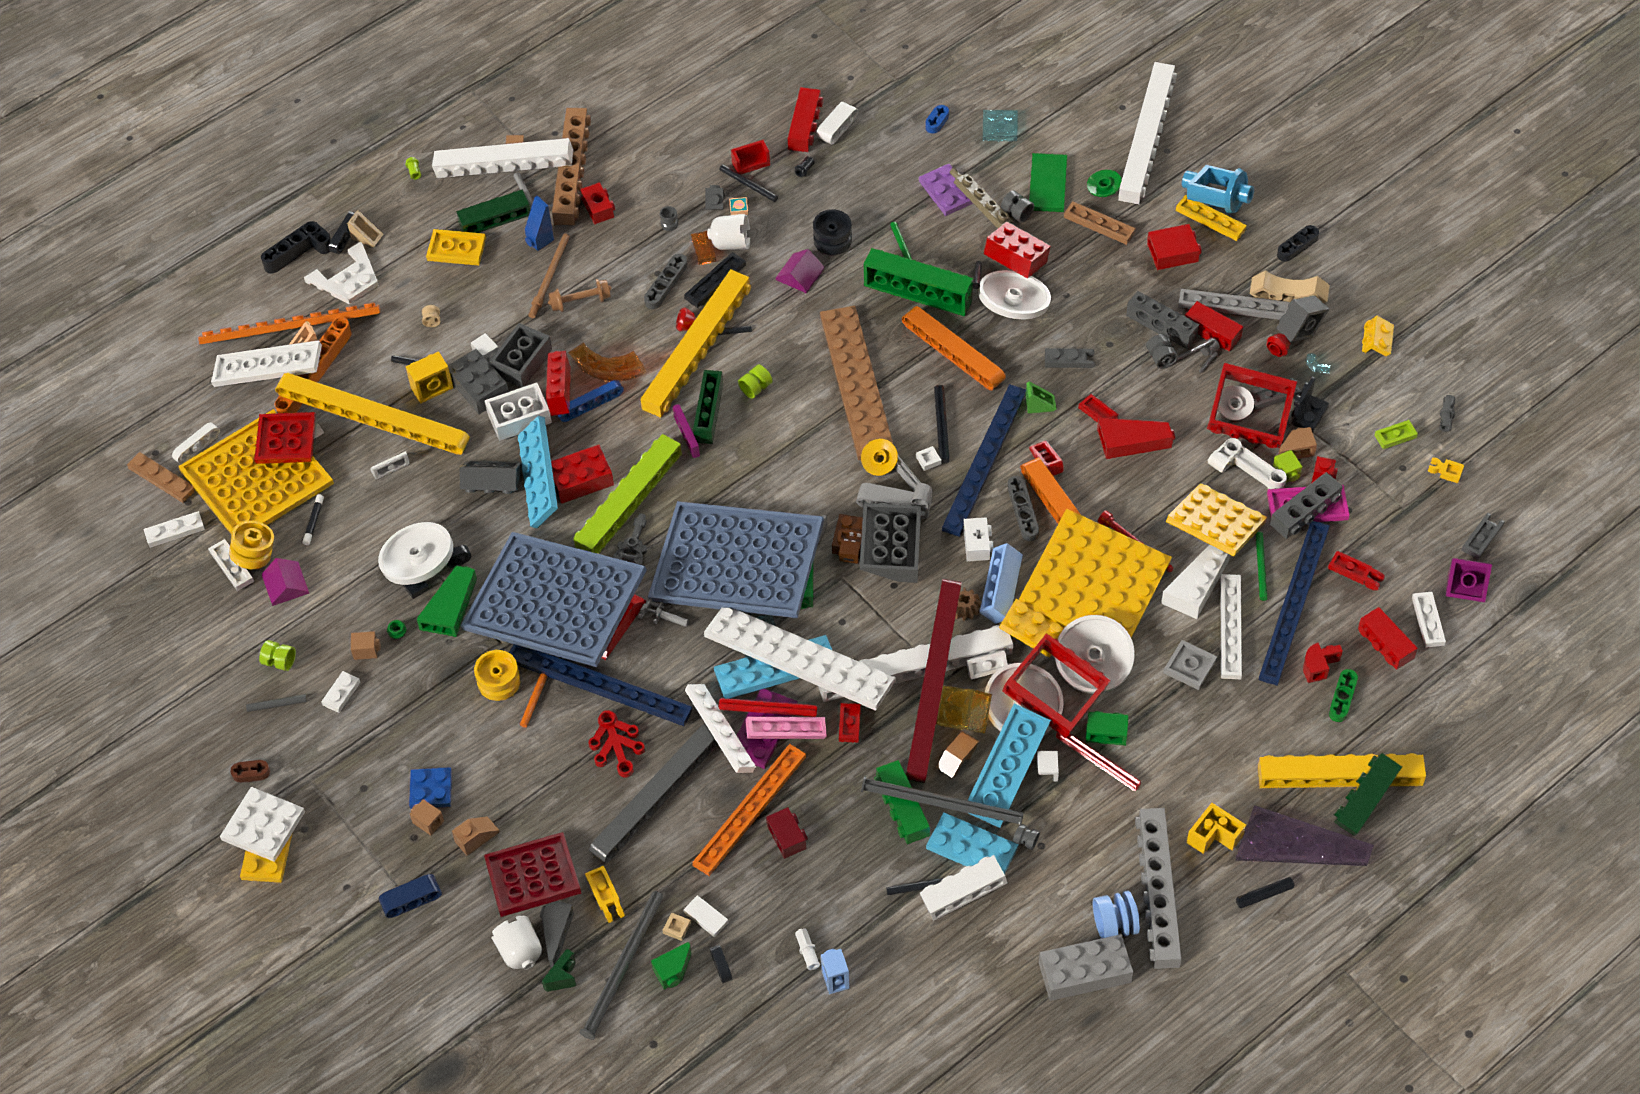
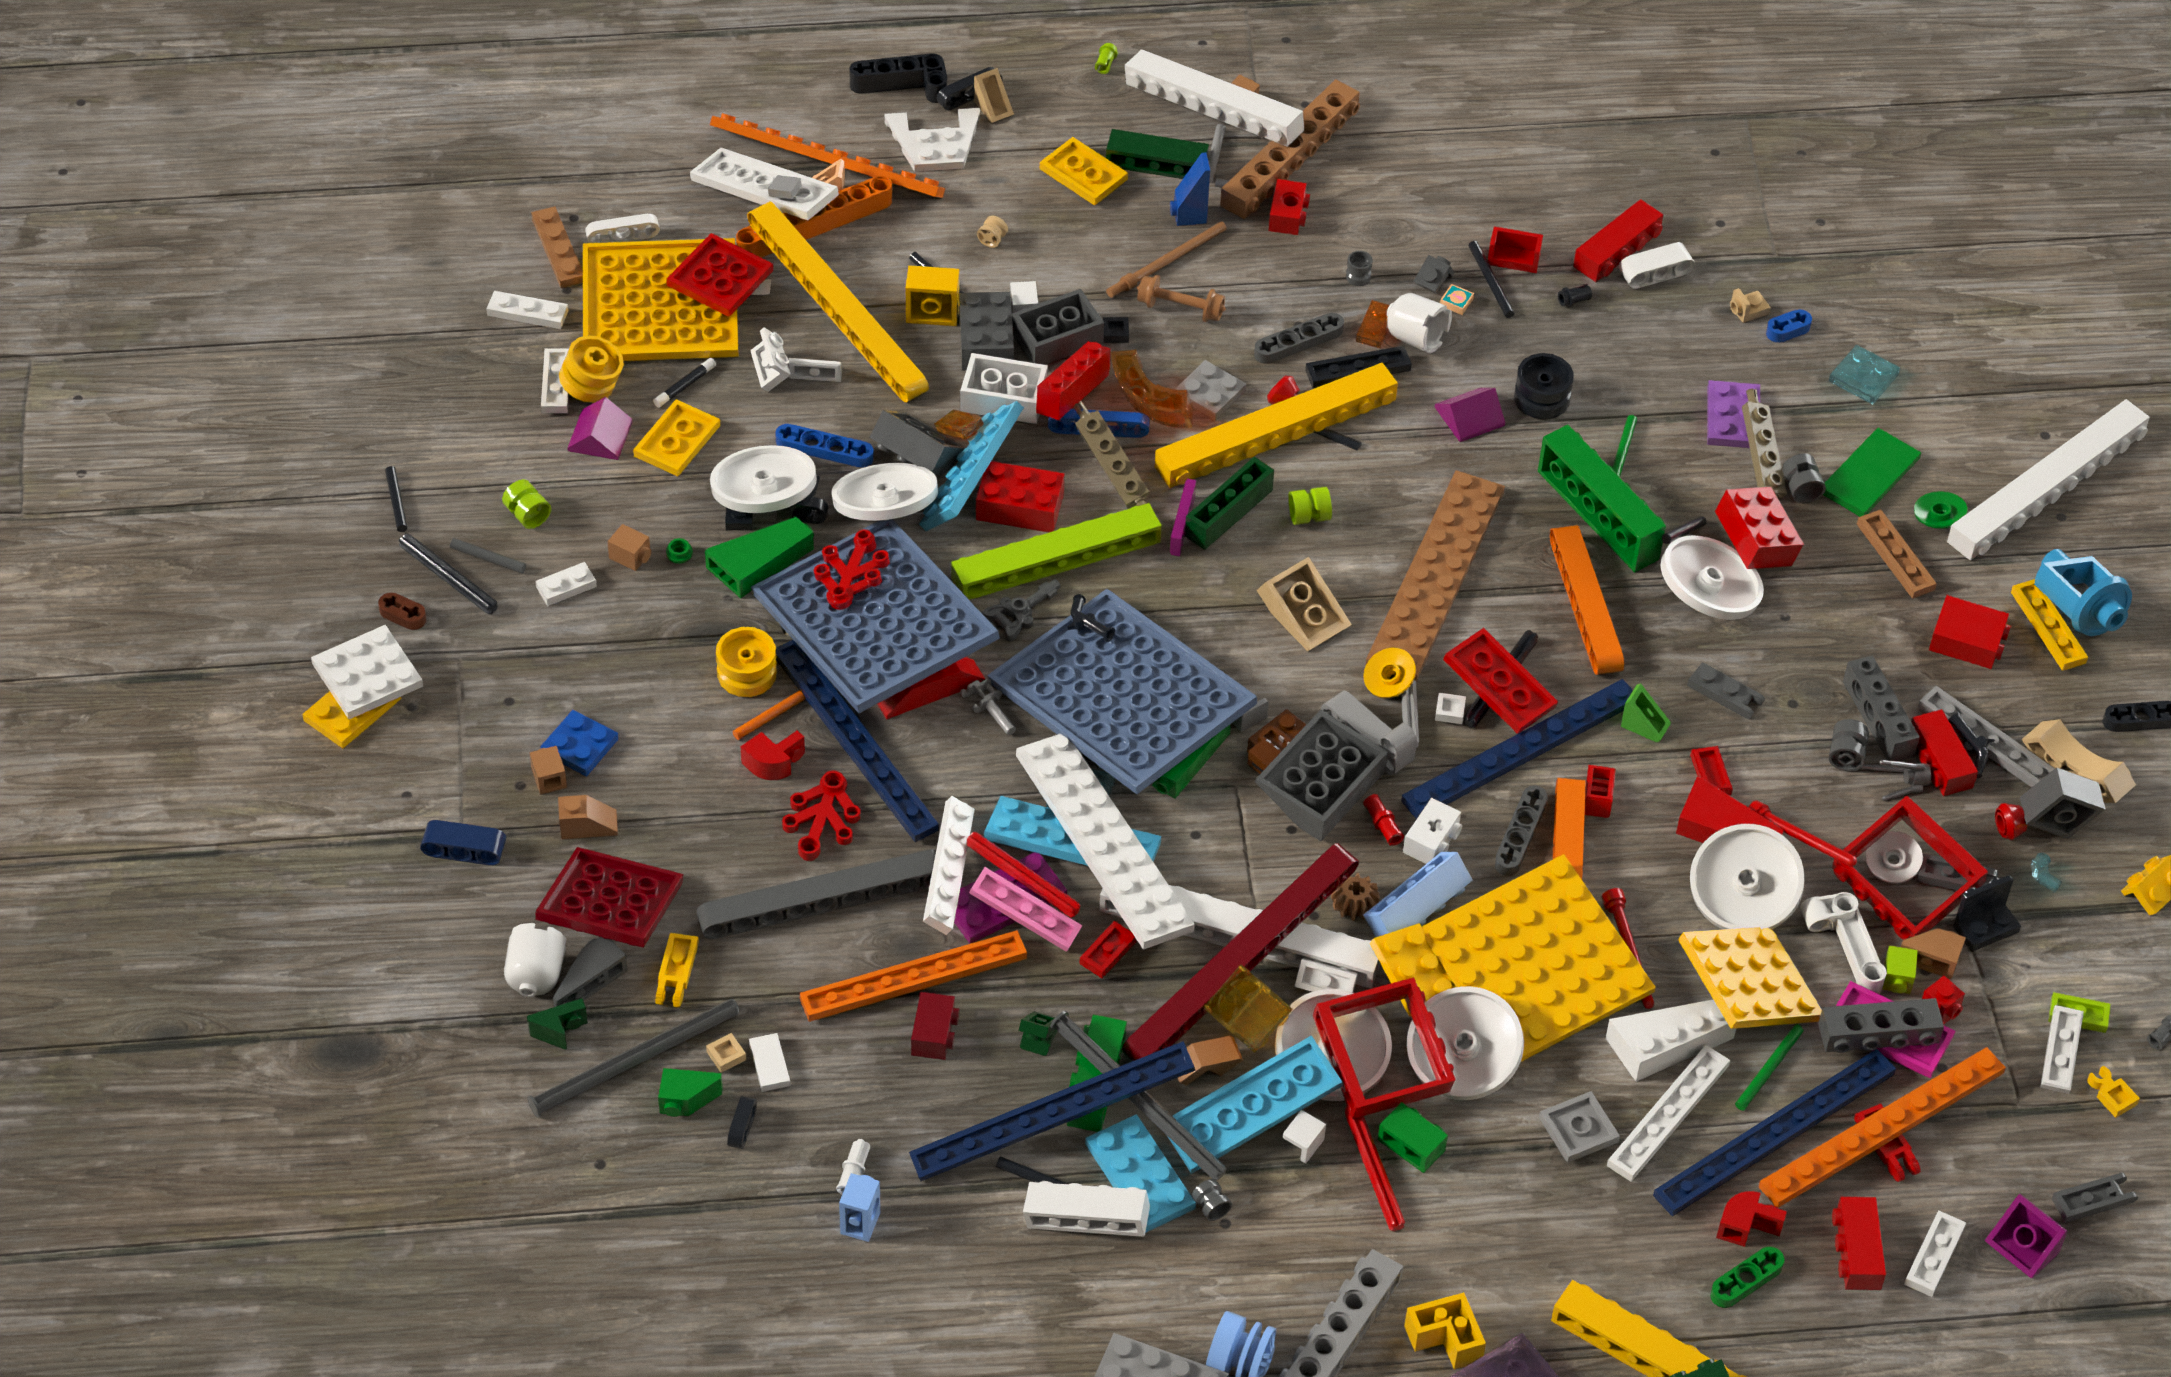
camera: 30 degrees right, 5 degrees down
none -> black bar [385,466,408,532]
none -> black axle [399,533,498,614]
none -> yellow plate [633,399,720,477]
none -> red brick [740,730,805,780]
none -> white bracket [750,328,791,392]
none -> light grey tile [768,175,802,199]
none -> blue beam [775,424,874,468]
none -> red plant [814,529,890,610]
none -> white dish [832,463,938,521]
none -> dark blue plate [909,1041,1195,1182]
none -> clear orange plate [934,409,984,439]
none -> dark green slope [1018,1011,1057,1056]
none -> black piece [1067,594,1115,642]
none -> dark tan plate [1073,401,1150,509]
none -> black plate [1103,317,1129,343]
none -> light grey plate [1174,360,1246,420]
none -> tan slope [1257,557,1352,652]
none -> red pin [1363,794,1404,846]
none -> red plate [1443,627,1558,734]
none -> white dish [1690,824,1804,930]
none -> tan bracket [1730,288,1771,323]
none -> red piece [1748,800,1857,867]
none -> orange plate [1759,1047,2006,1208]
none -> black piece [1948,711,1995,779]
none -> white tile [2040,1005,2084,1094]

